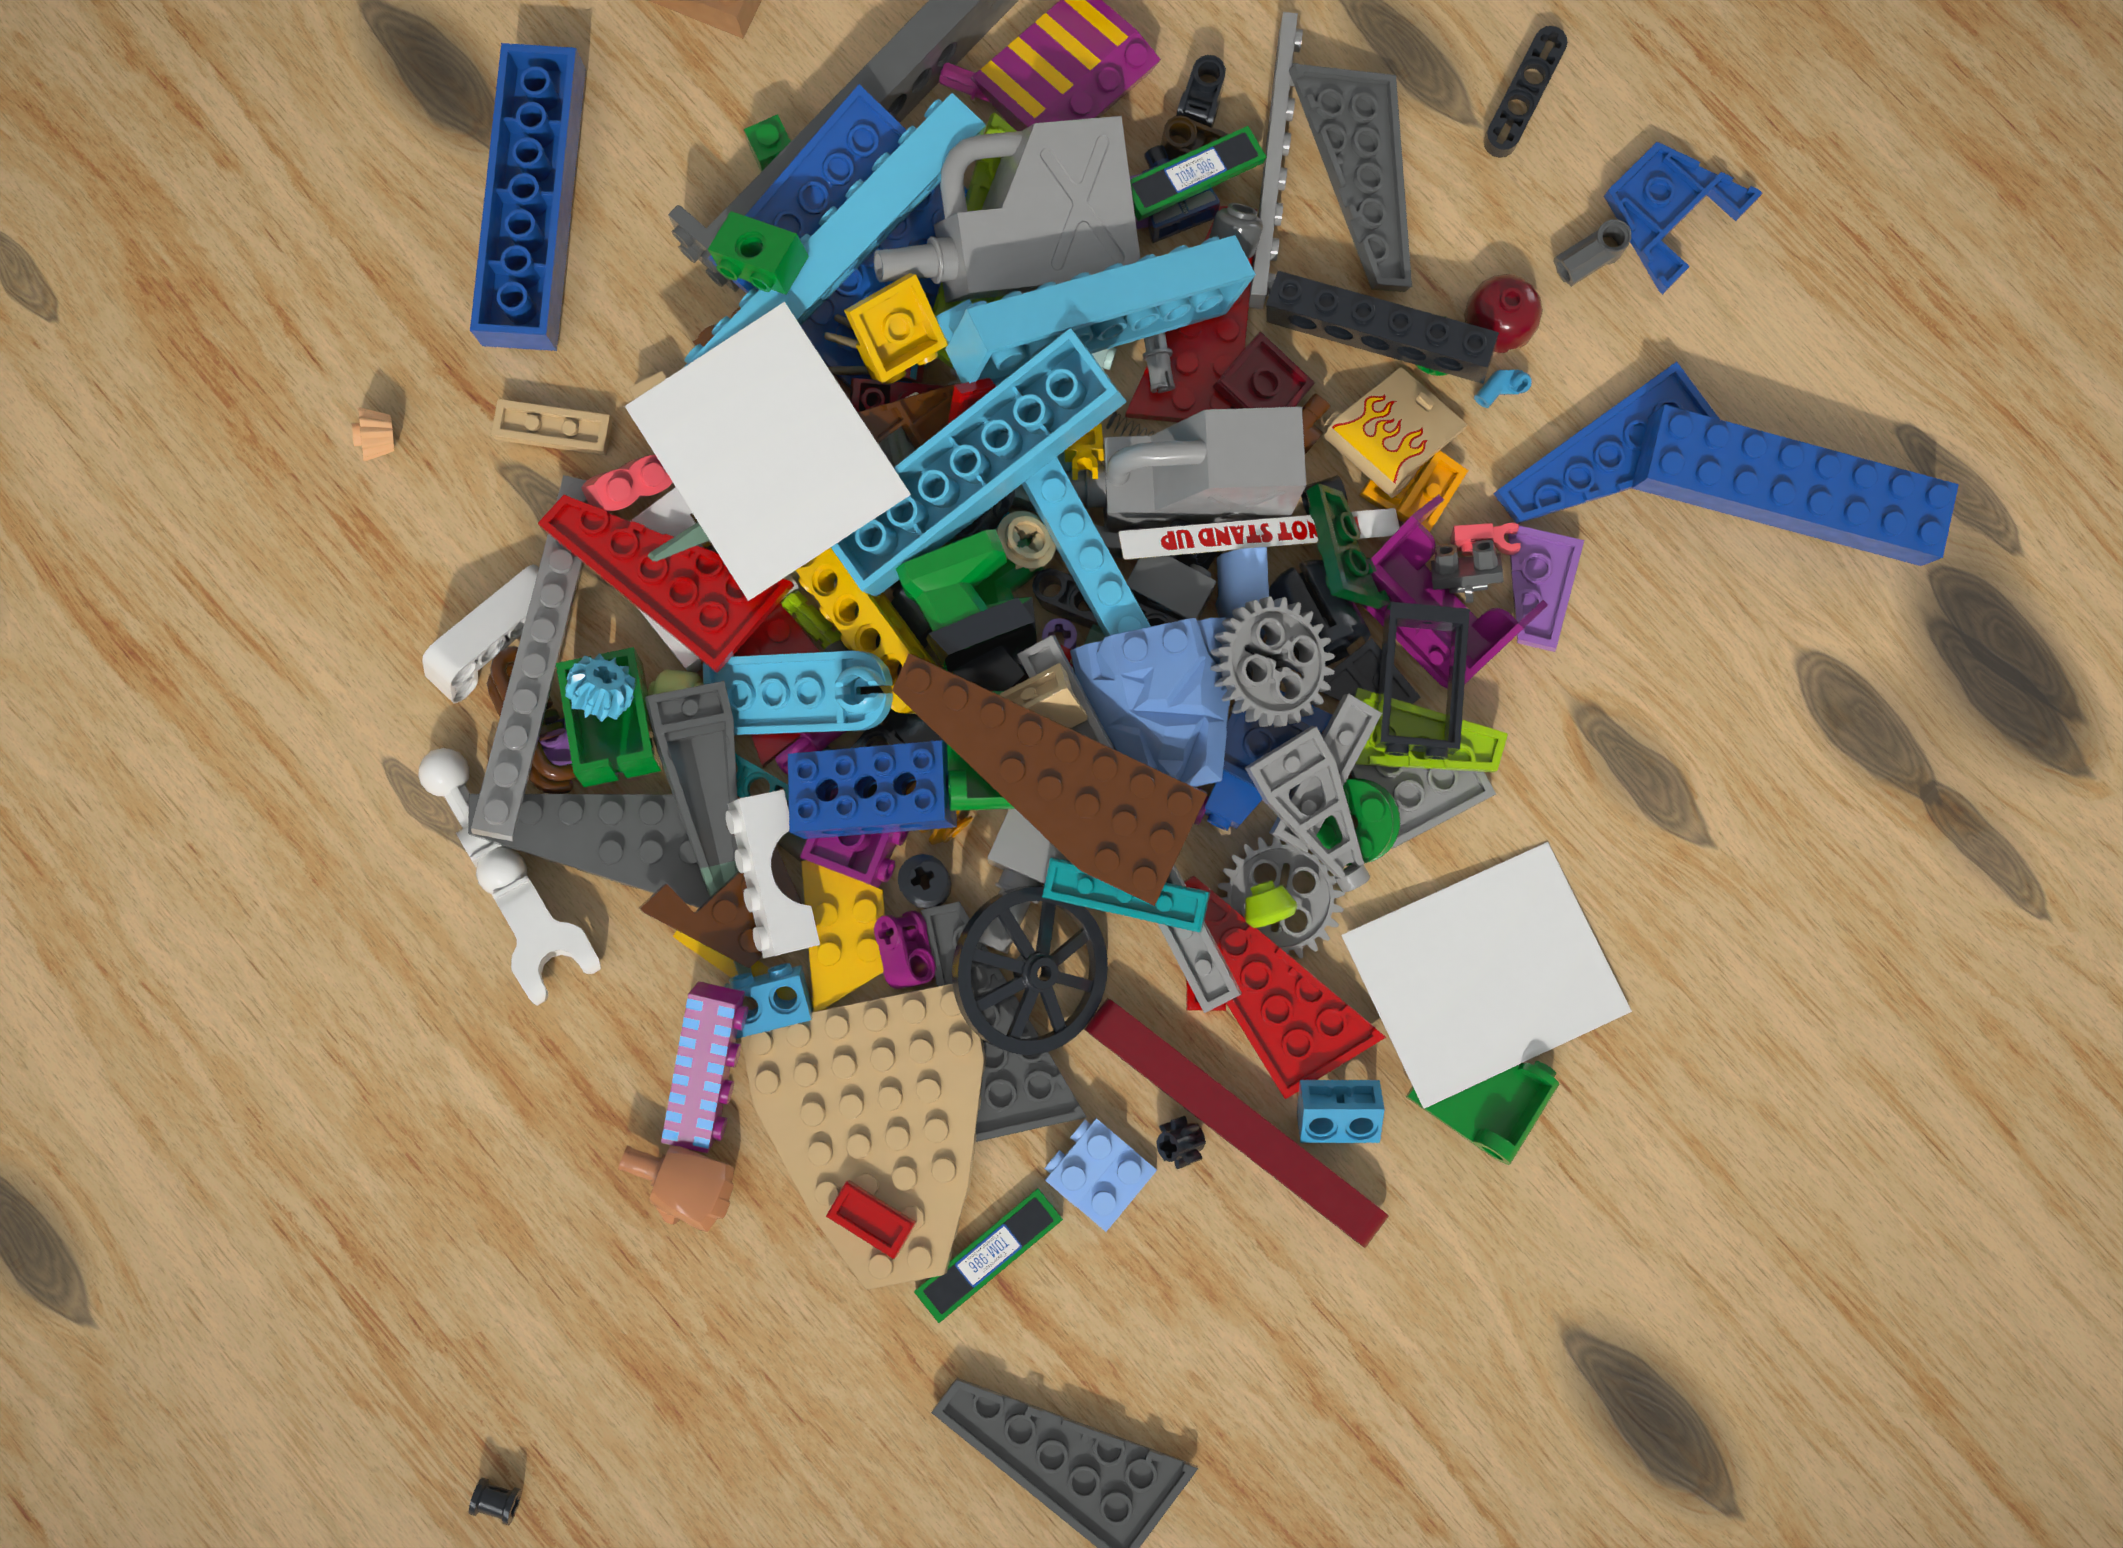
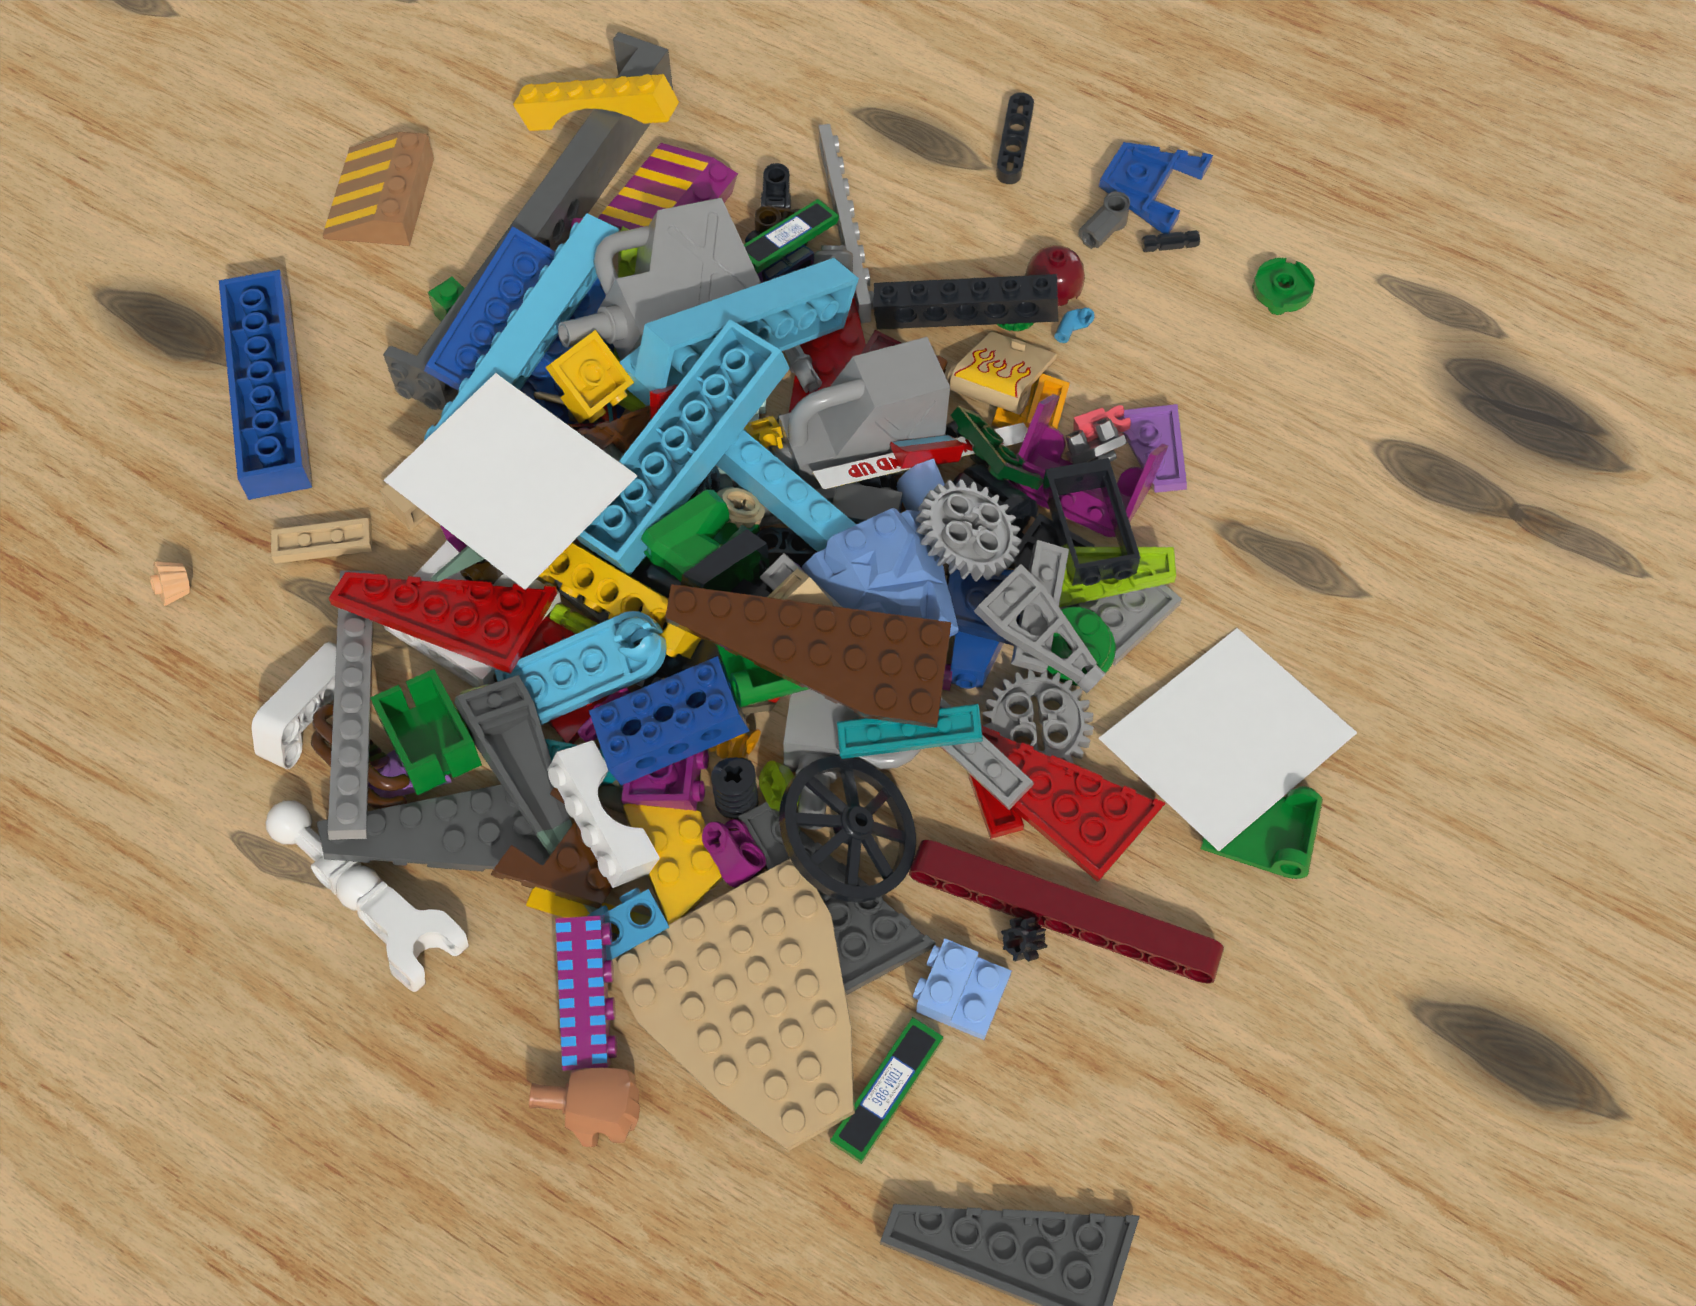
camera: 15 degrees left, 20 degrees down
medium azure gear [565,653,635,722] -> none
coral brick [581,455,673,512] -> none
green brick [708,211,809,295] -> none
red tile [826,1180,917,1259] -> none
lime cone [1245,880,1298,928] -> none
dark grey wing [1289,64,1412,292] -> none
dark azure brick [1297,1080,1385,1143] -> none
blue wing [1494,362,1720,524] -> none
blue brick [1632,405,1959,566] -> none
none -> lime beam [759,761,801,811]
none -> red slope [890,435,965,469]
none -> black axle [1142,230,1200,252]
none -> green plate [1252,258,1315,315]

